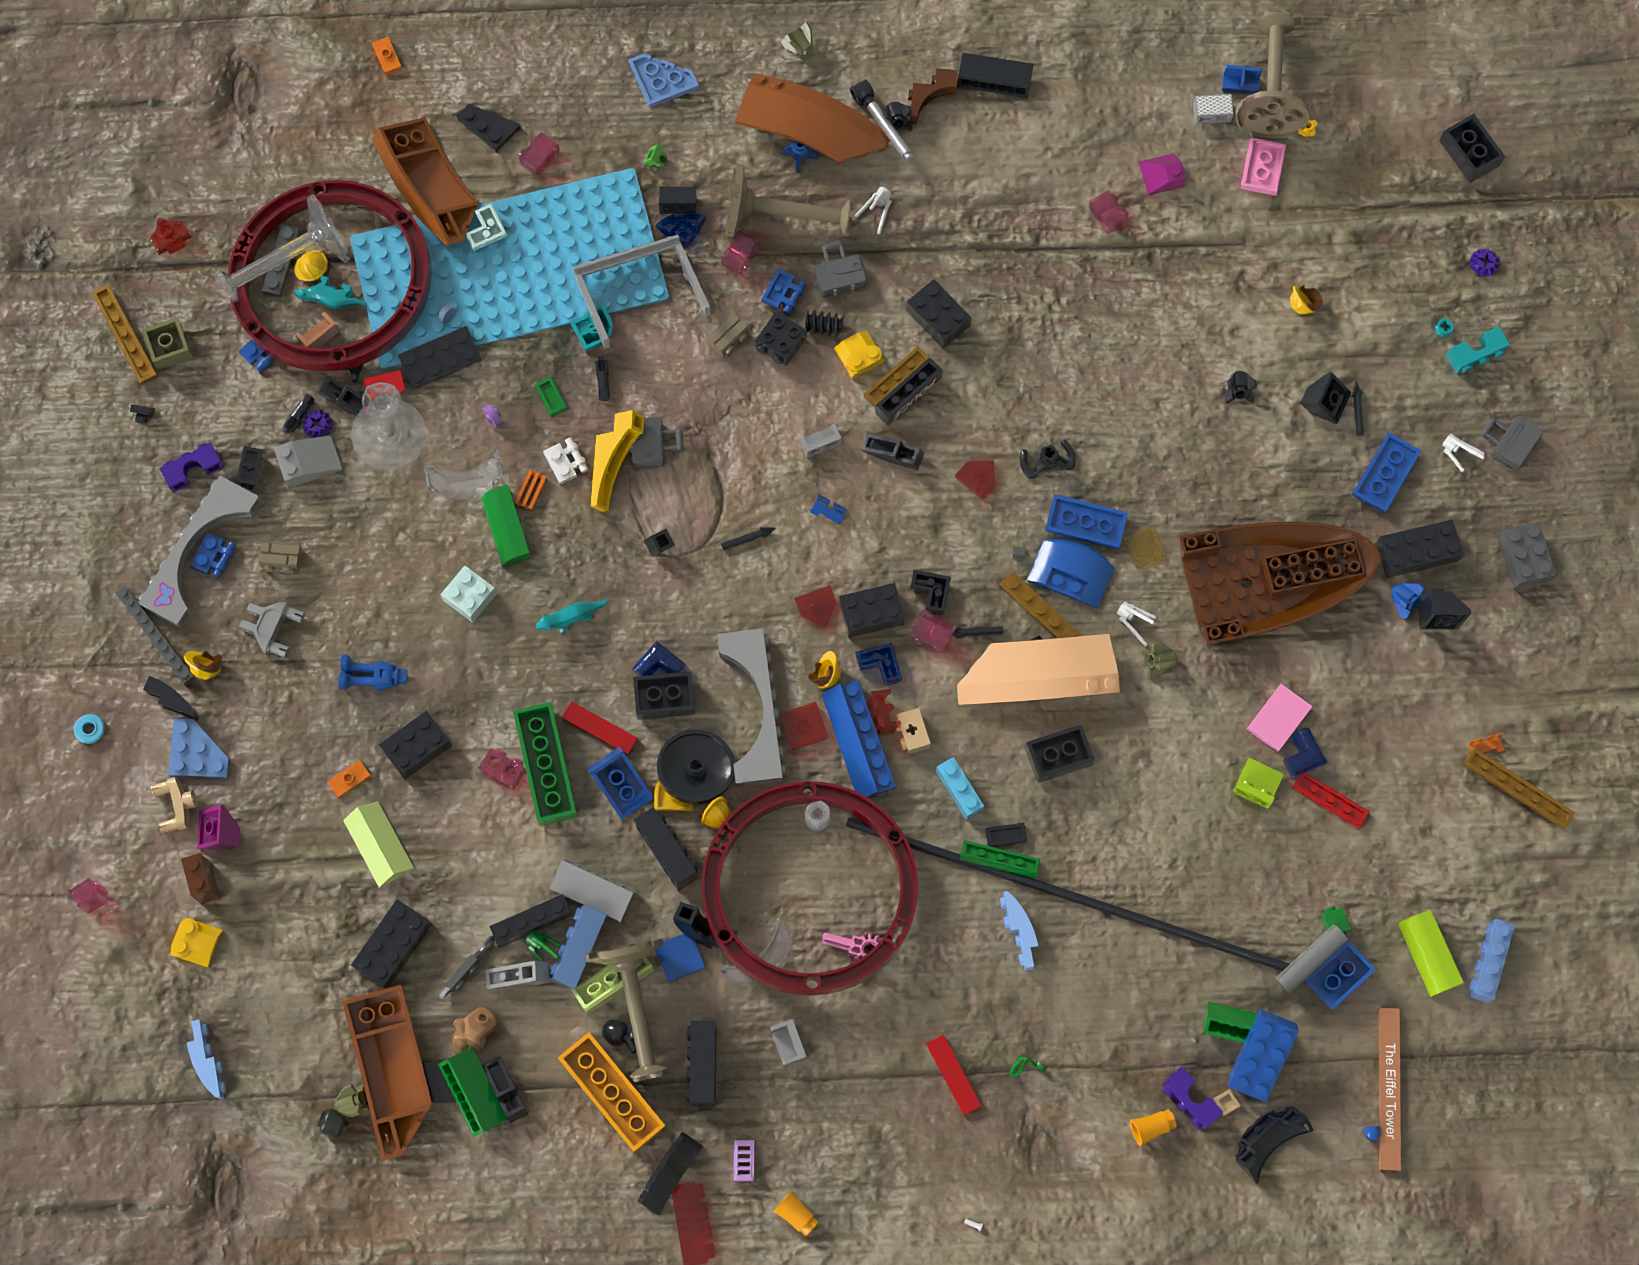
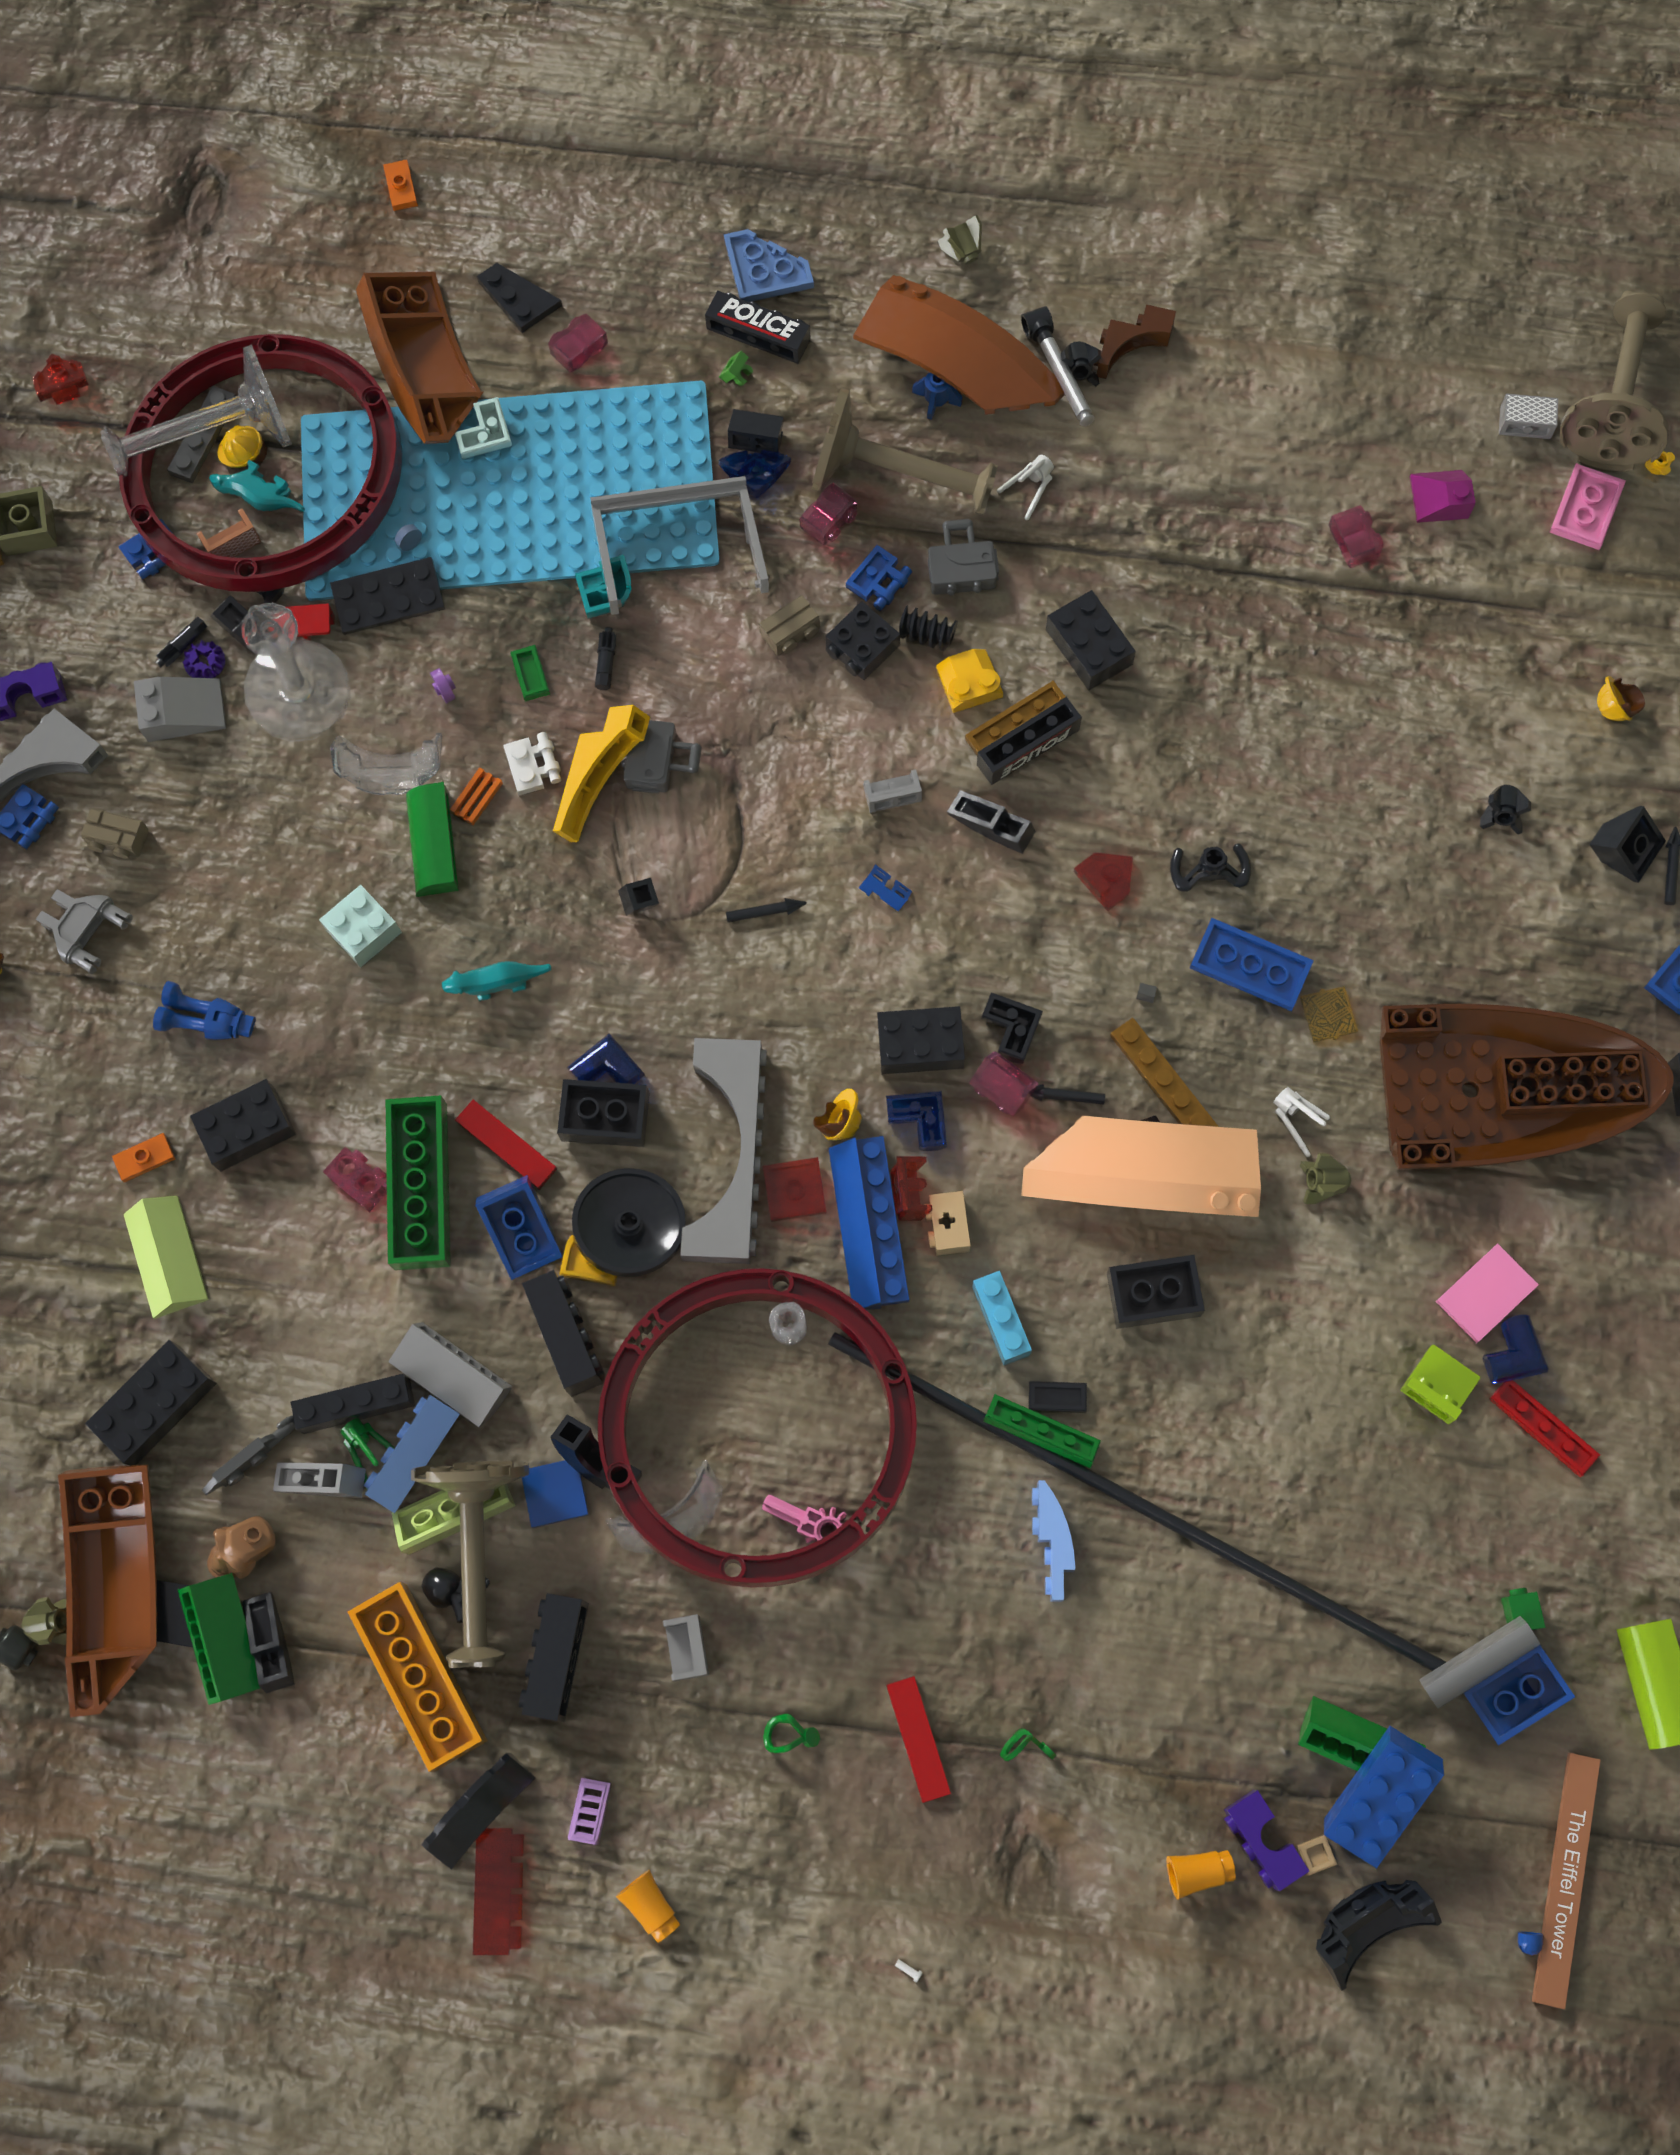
camera: 15 degrees right, 0 degrees up
black hinge [236,446,263,490] -> none
yellow piece [699,796,731,829] -> none
clear red plate [794,585,837,628] -> none
black brick [957,53,1034,98] -> none
blue slope [1027,538,1114,609] -> none
blue panel [1222,65,1262,94] -> none
none -> black brick [705,290,811,364]
none -> green piece [763,1714,820,1753]

